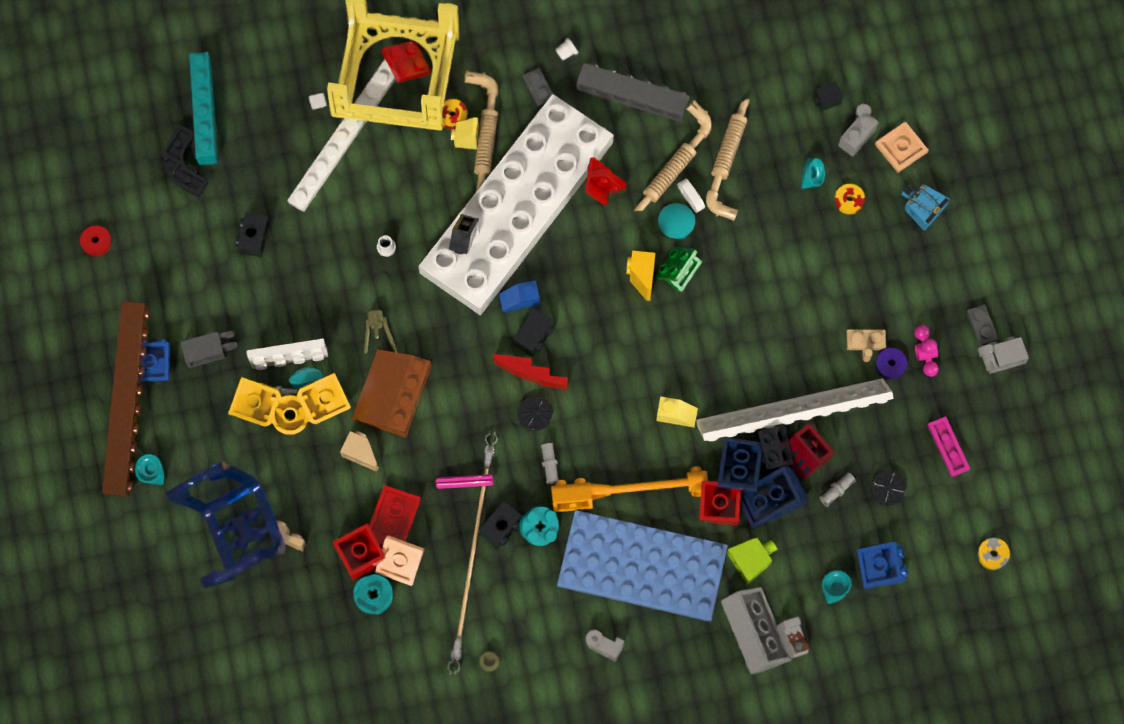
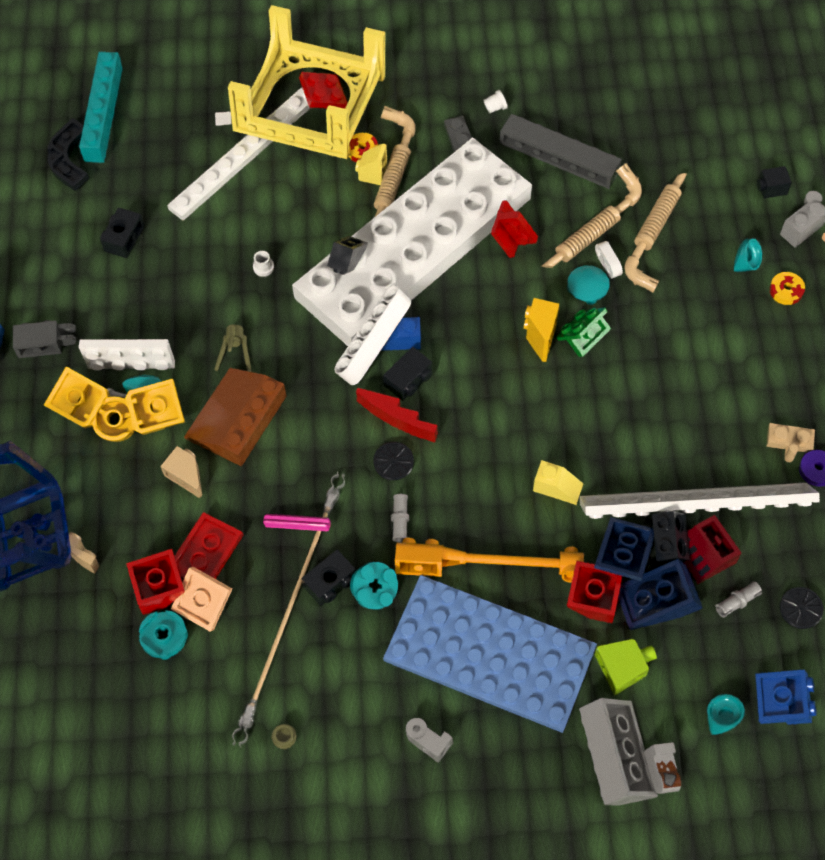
camera: 10 degrees right, 10 degrees down
none -> white beam [334,285,411,385]

